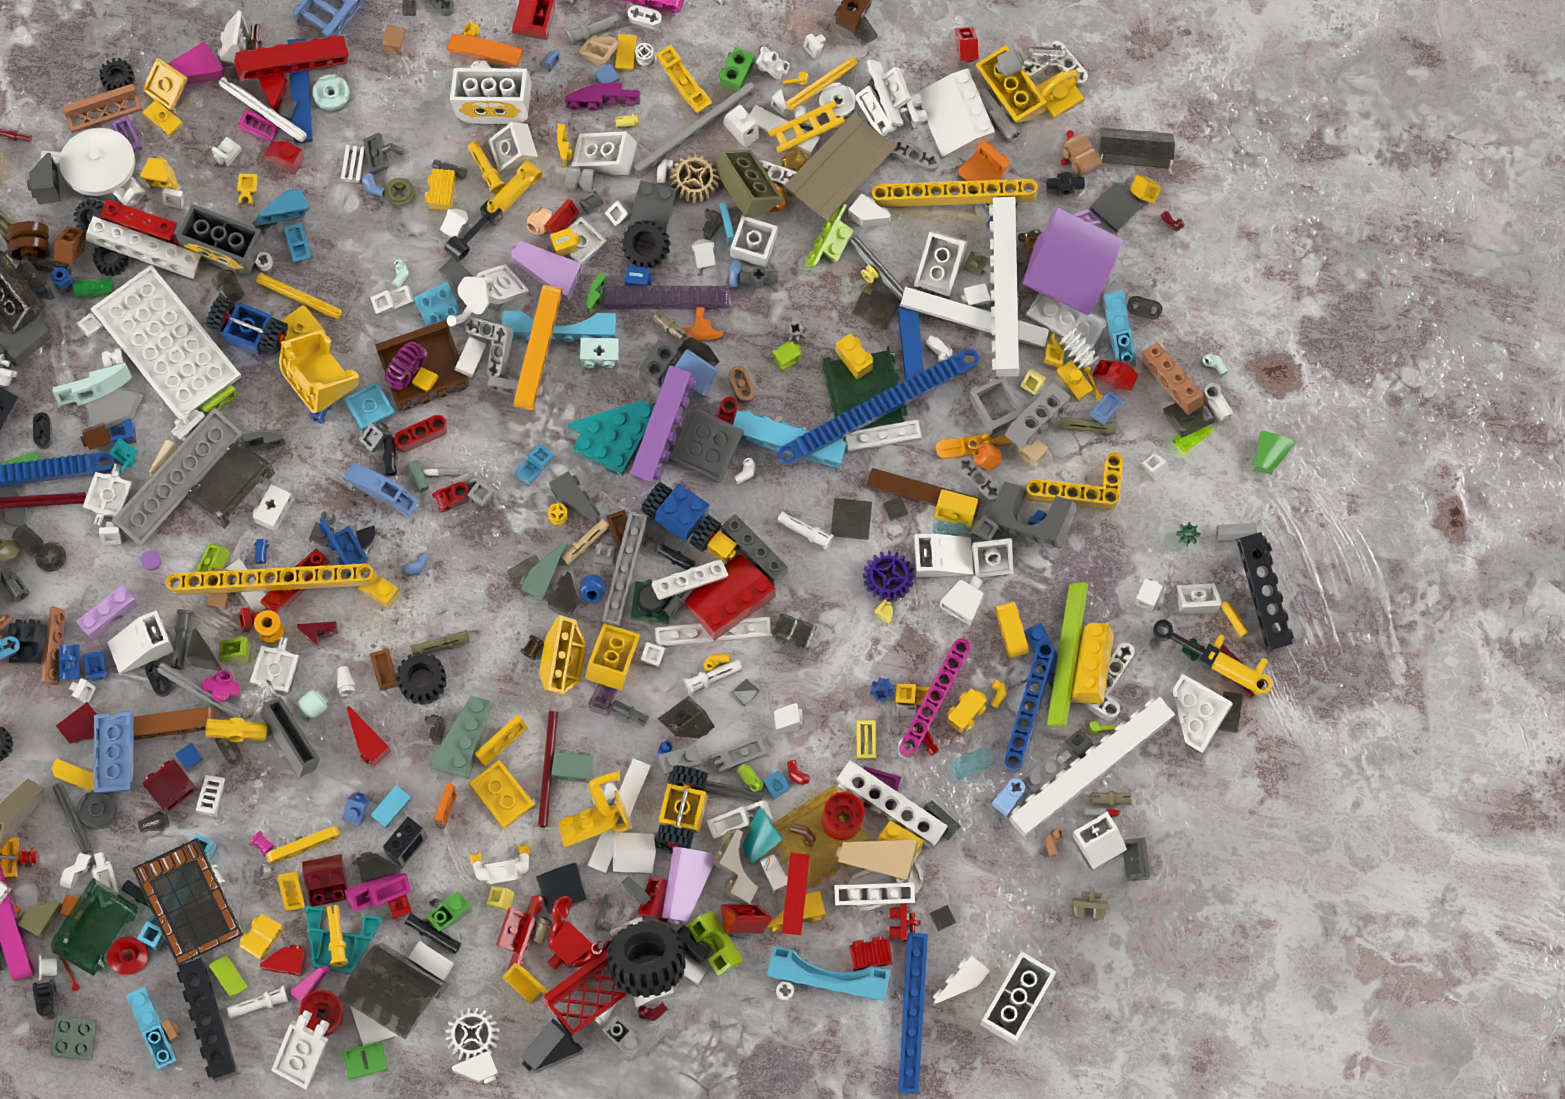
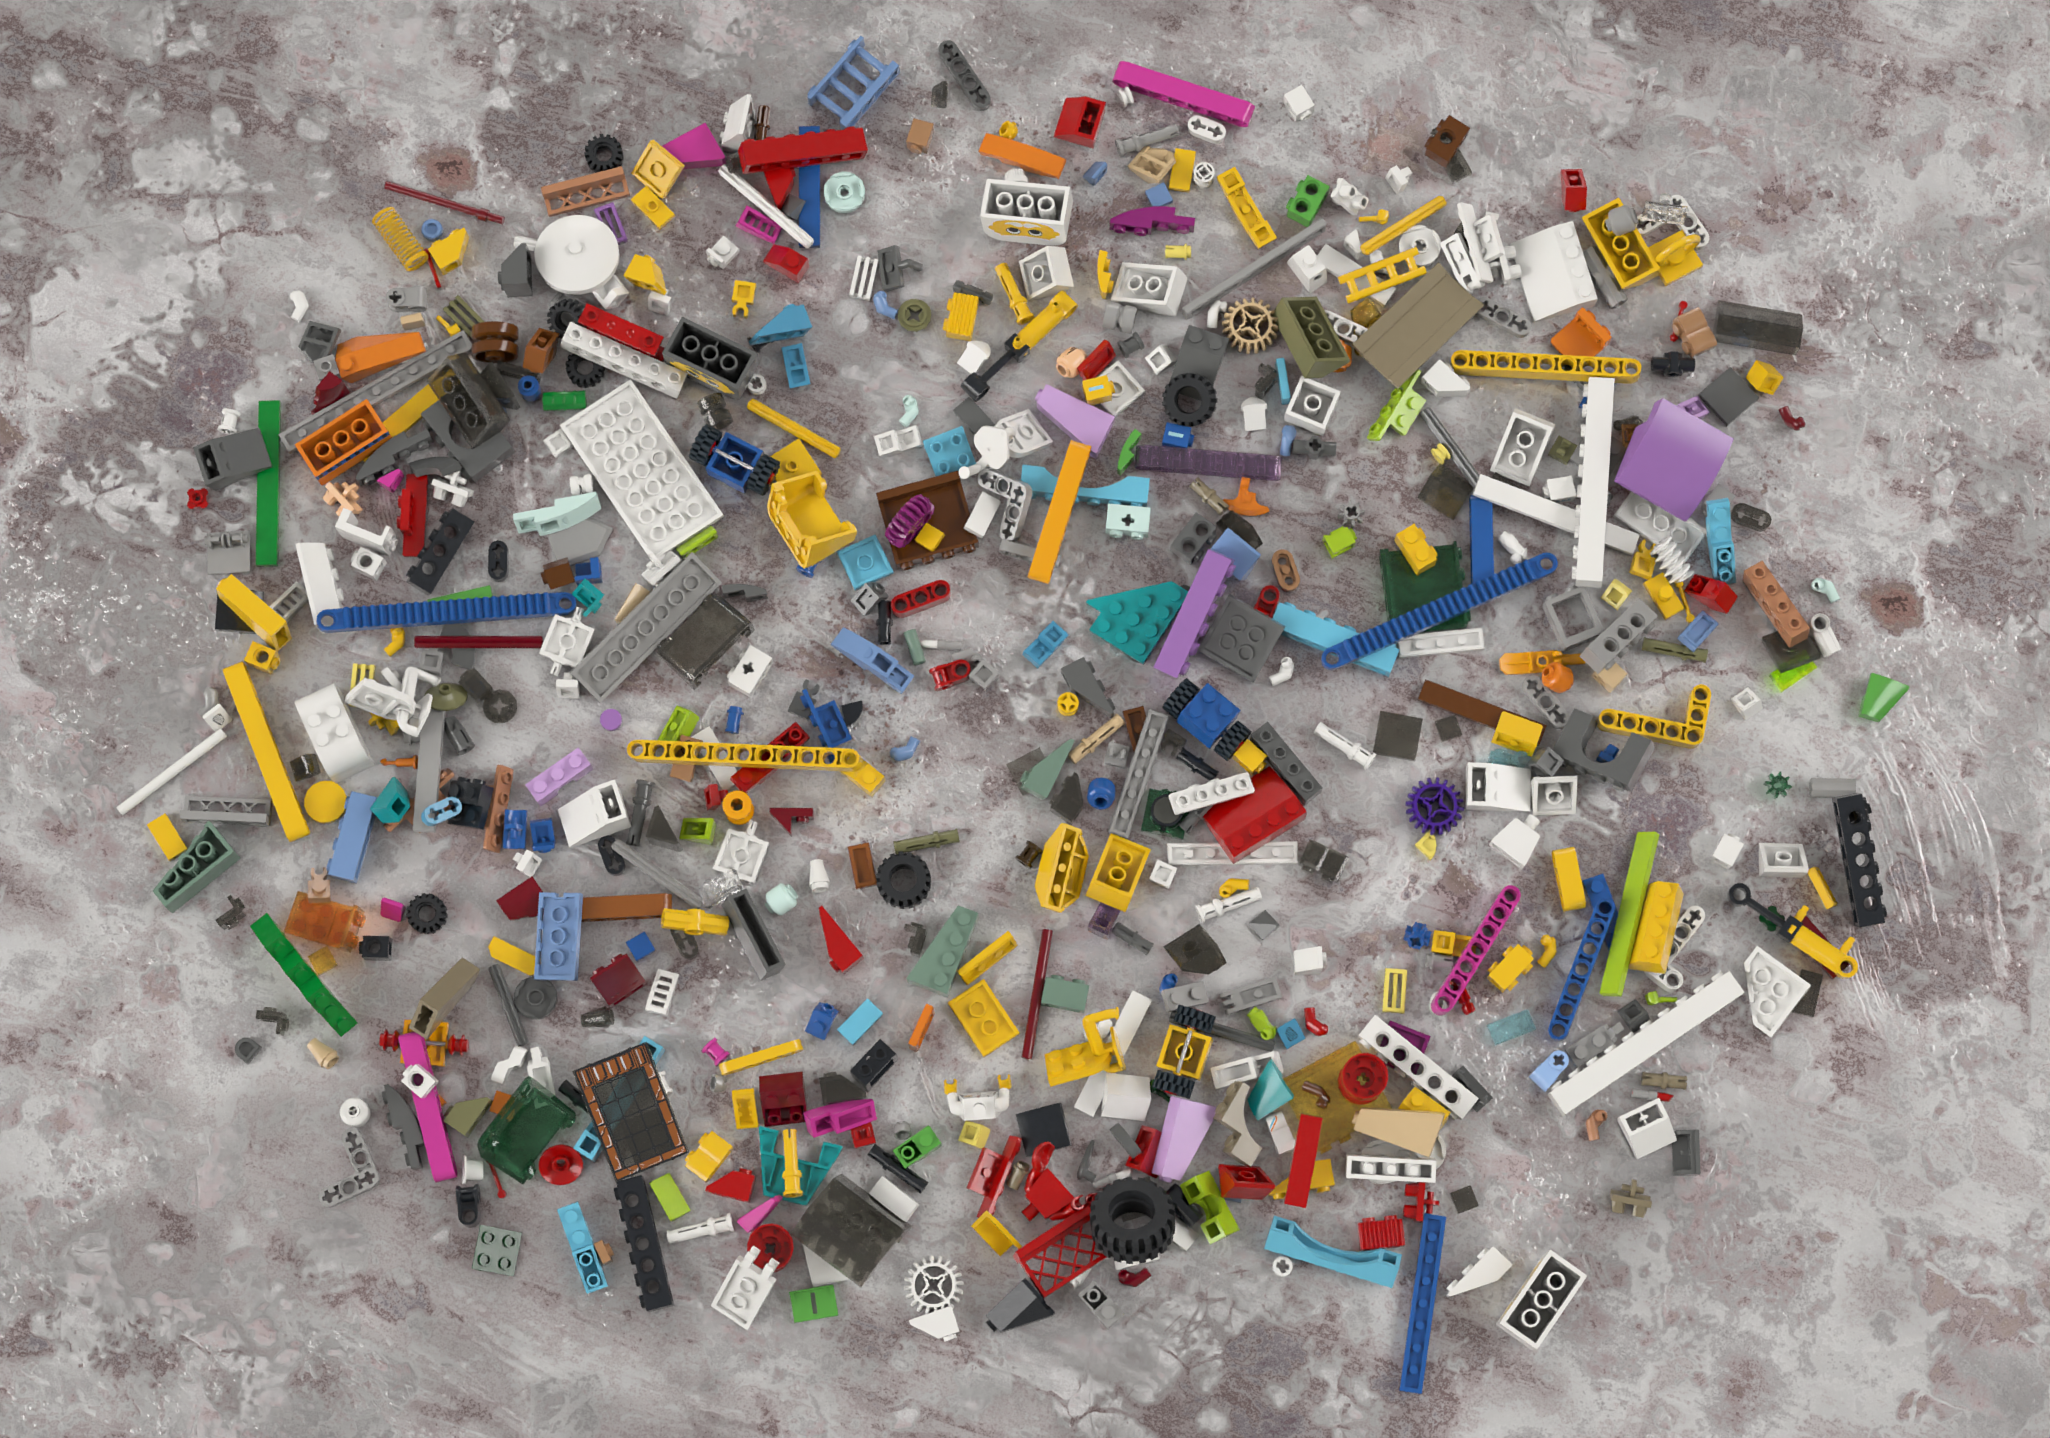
camera: 10 degrees right, 5 degrees up
dark pink plate [201,670,241,702] -> none

